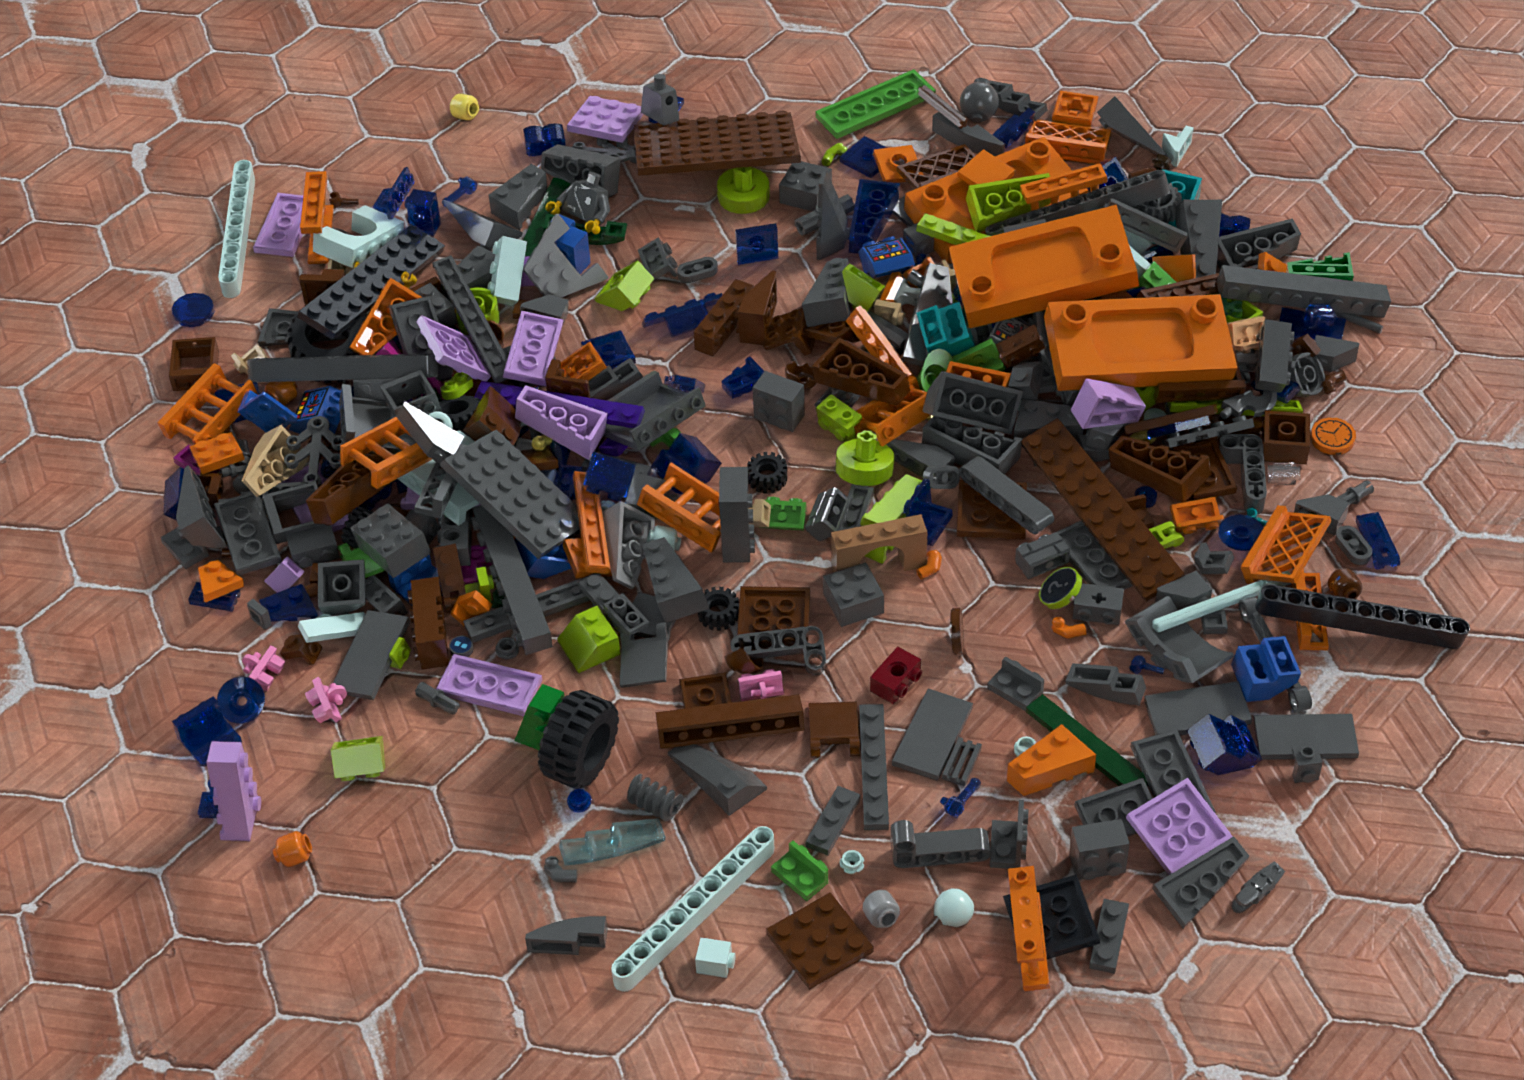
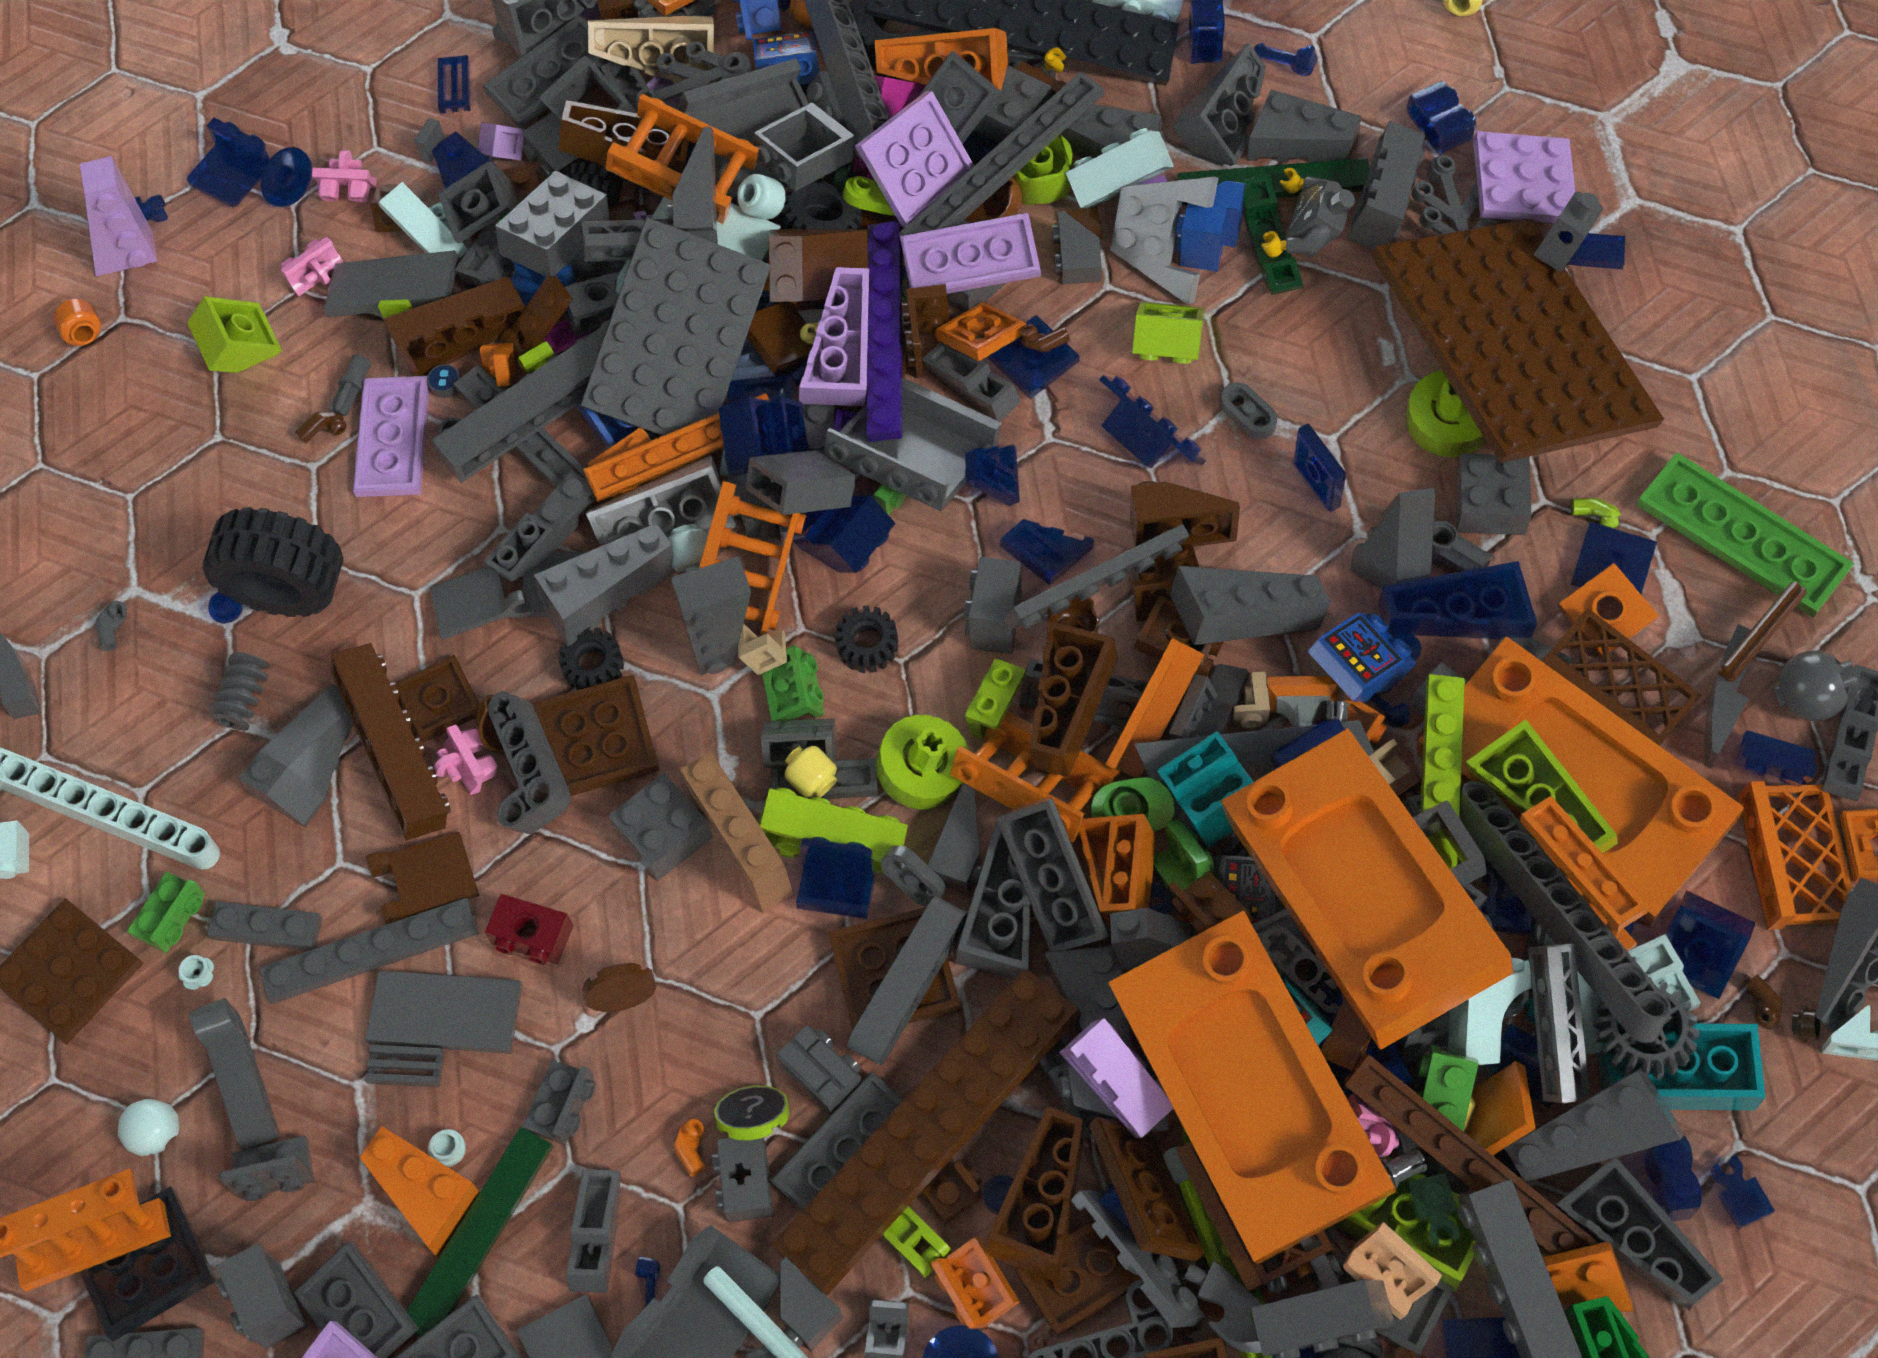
camera: 75 degrees right, 15 degrees up
orange wing [198,560,244,602] -> none
green wedge [514,684,565,751] -> none
lime slope [557,606,620,673] -> none
clear light blue slope [559,818,666,866] -> none
dark grey bracket [638,237,678,281] -> none
reddish brown brick [693,279,754,357] -> none
lime slope [842,264,885,312] -> none
light grey head [862,890,900,928] -> none
orange arm [916,550,942,579] -> none
clear blue piece [940,778,981,818] -> none
orange tile [957,149,1015,185] -> none
none -> reddish brown arm [295,412,347,443]
none -> dark grey brick [746,450,855,515]
none -> light yellow head [784,746,837,798]
none -> dark grey plate [1003,524,1190,631]
none -> reddish brown arm [1019,324,1070,353]
none -> clear blue tile [1268,718,1345,768]
none -> clear blue plate [1710,1155,1775,1230]

